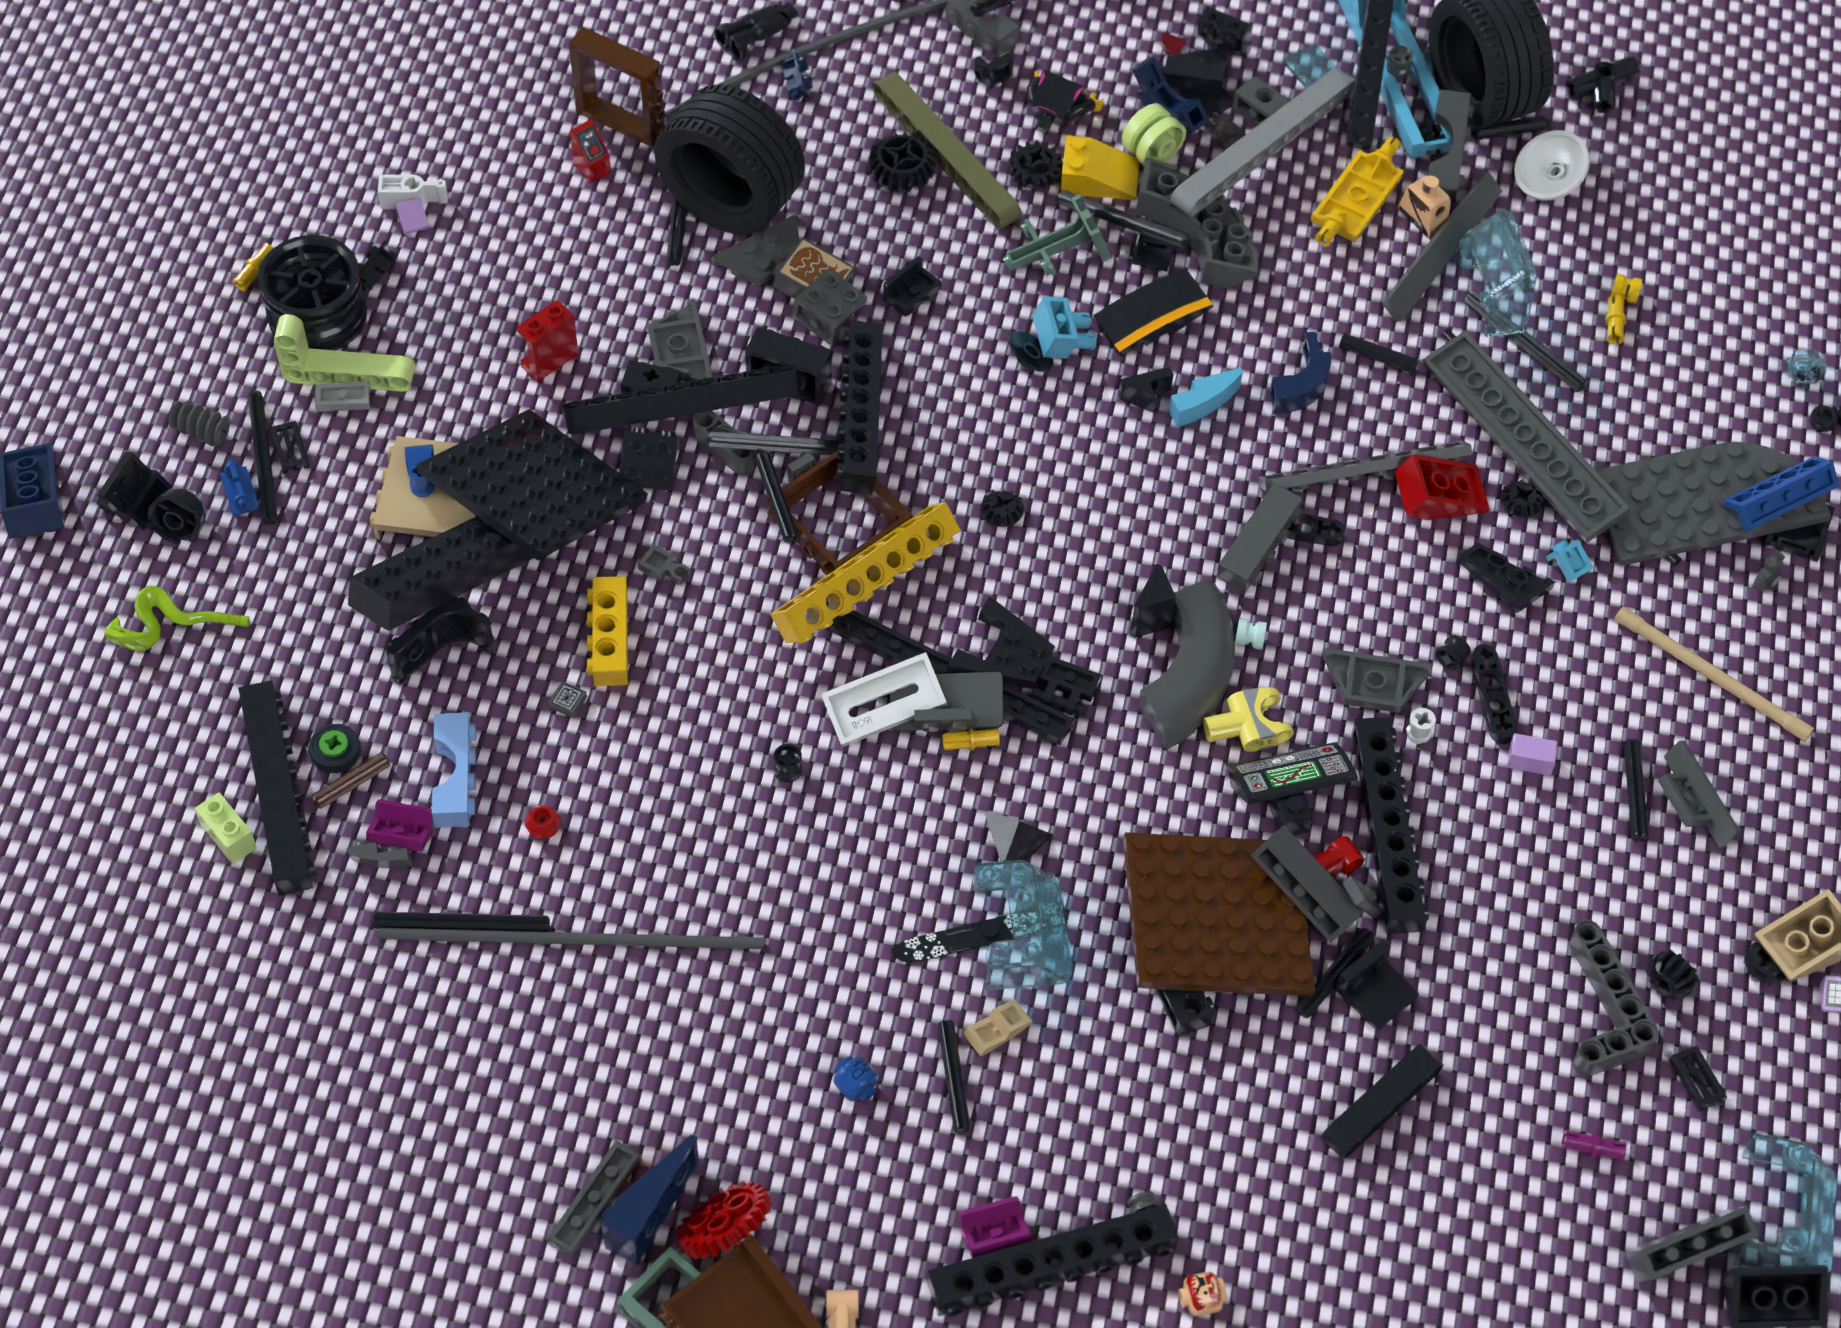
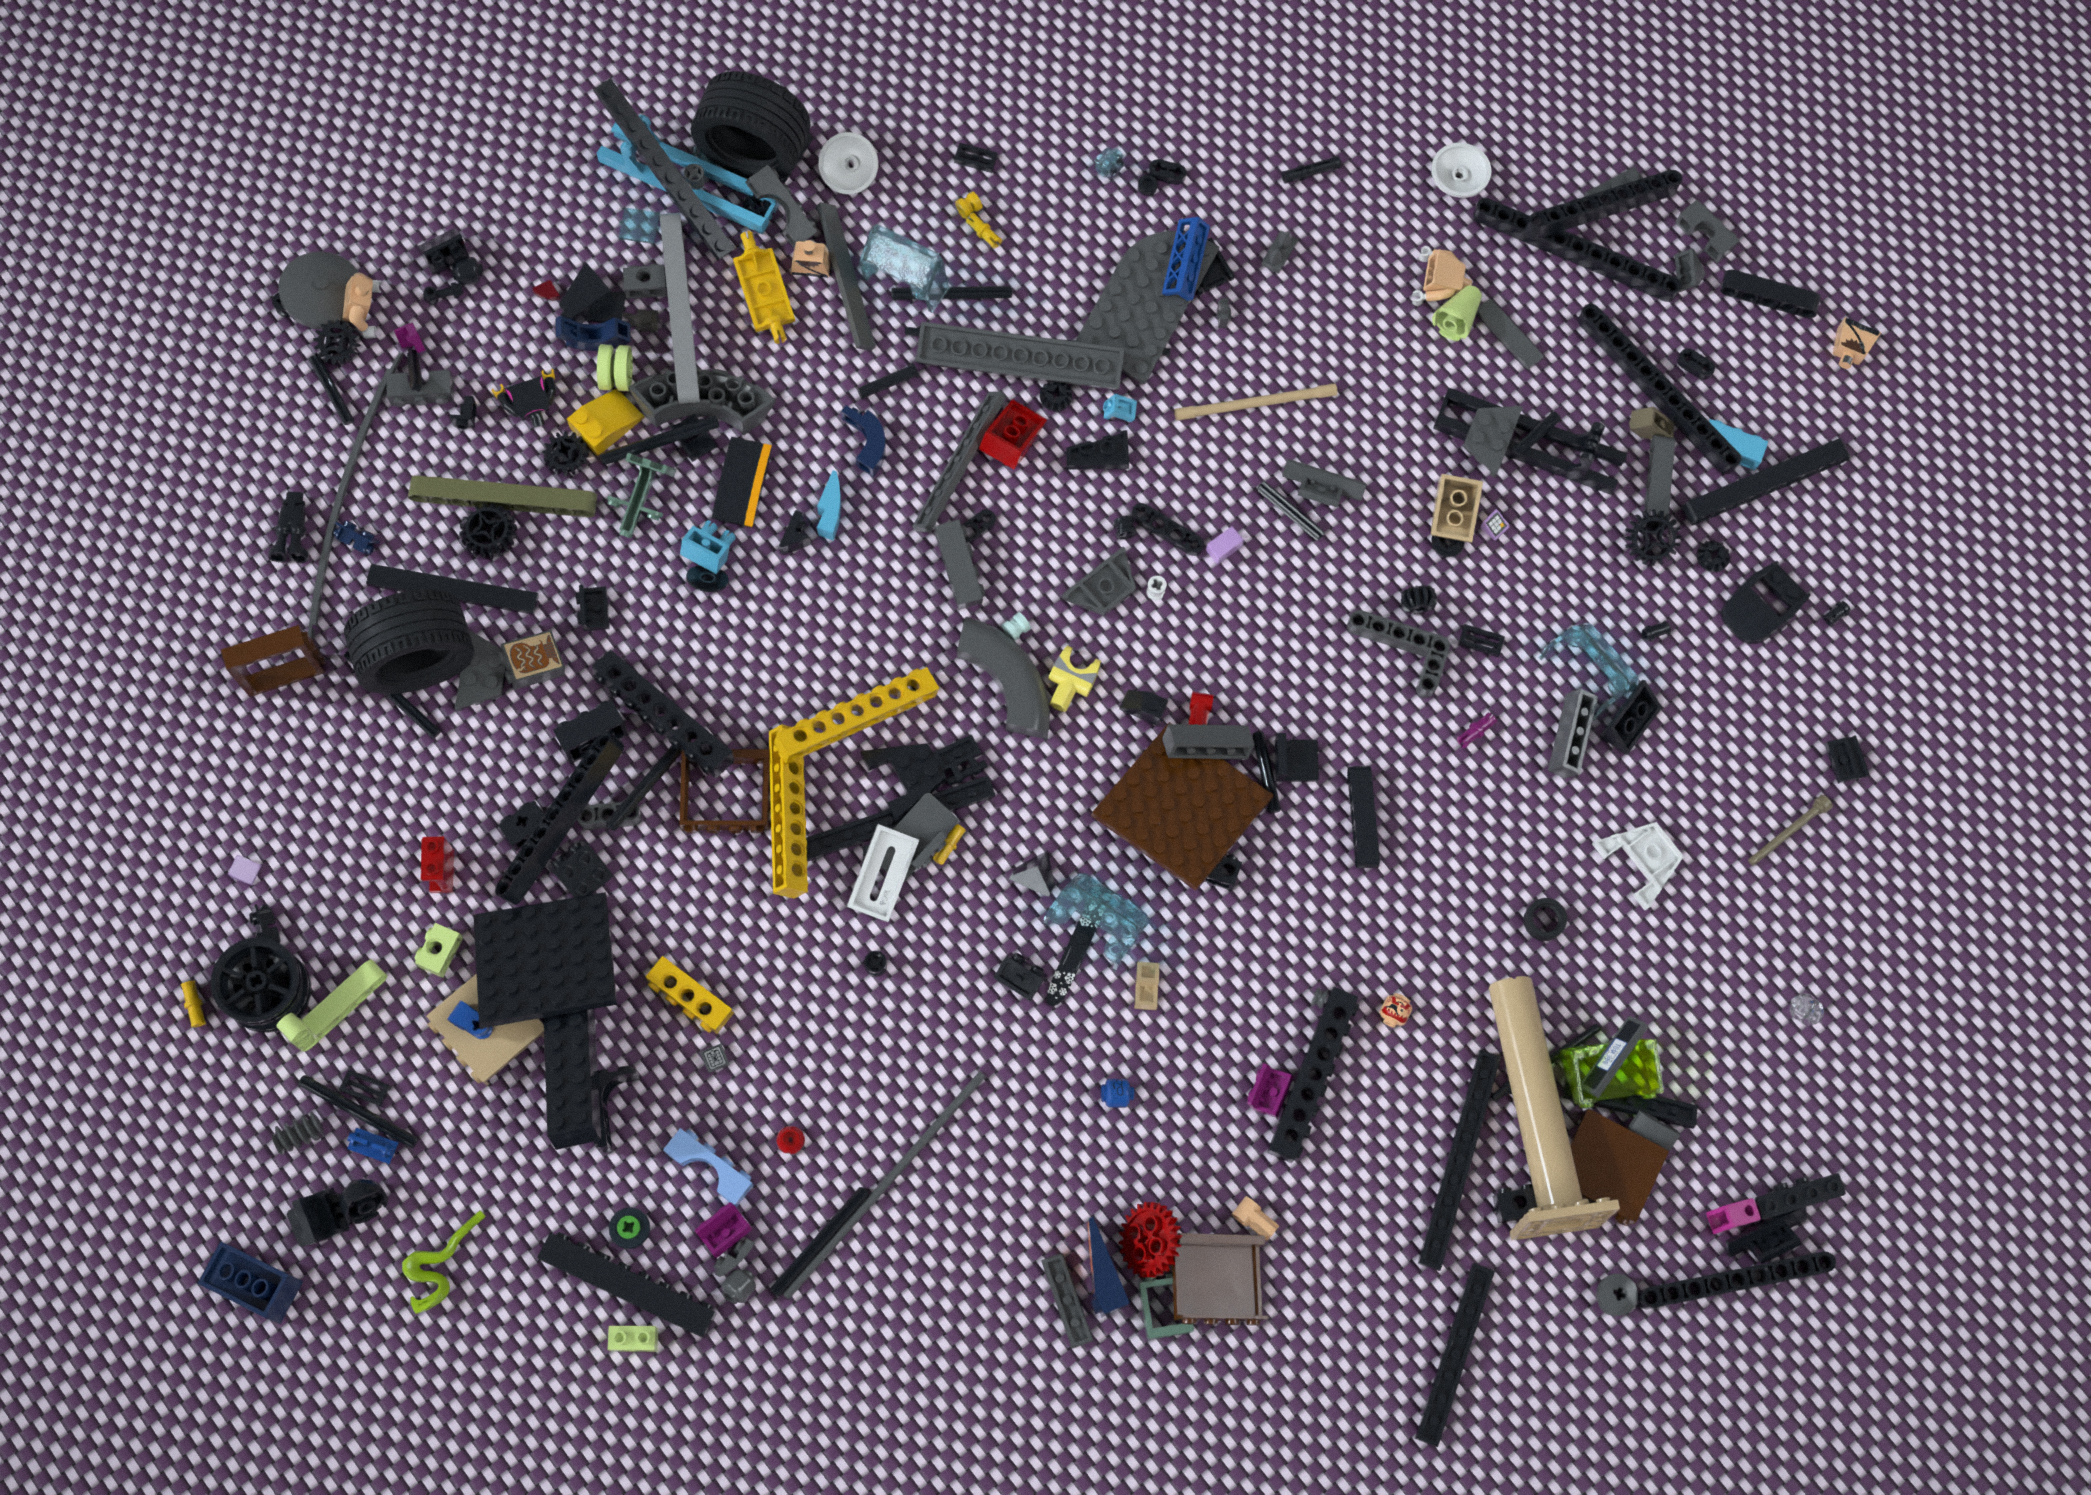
camera: 55 degrees left, 15 degrees up
reddish brown axle [311,753,390,809] -> none
light grey plate [315,381,371,412] -> none
white piece [378,175,448,209] -> none
red slope [570,119,611,183] -> none
dark grey plate [638,544,689,585] -> none
dark grey wing [647,299,713,381] -> none
black axle [755,451,798,543] -> none
dark grey tile [787,453,815,483] -> none
dark grey bracket [792,269,867,346] -> none
black axle [938,1020,970,1134] -> none
black gear [981,488,1024,527] -> none
black slope [1130,564,1176,638] -> none
black plate [1198,6,1251,58] -> none
slope [1228,742,1358,805] -> none
dark grey plate [1343,876,1384,919] -> none
black brick [1351,717,1429,934] -> none
black piece [1565,56,1640,113] -> none
none -> black tile [366,564,539,615]
none -> yellowish green brick [415,923,463,978]
none -> dark grey head [722,1269,756,1304]
none -> yellow brick [774,667,939,764]
none -> black tile [954,143,998,173]
none -> black bracket [993,952,1048,1001]

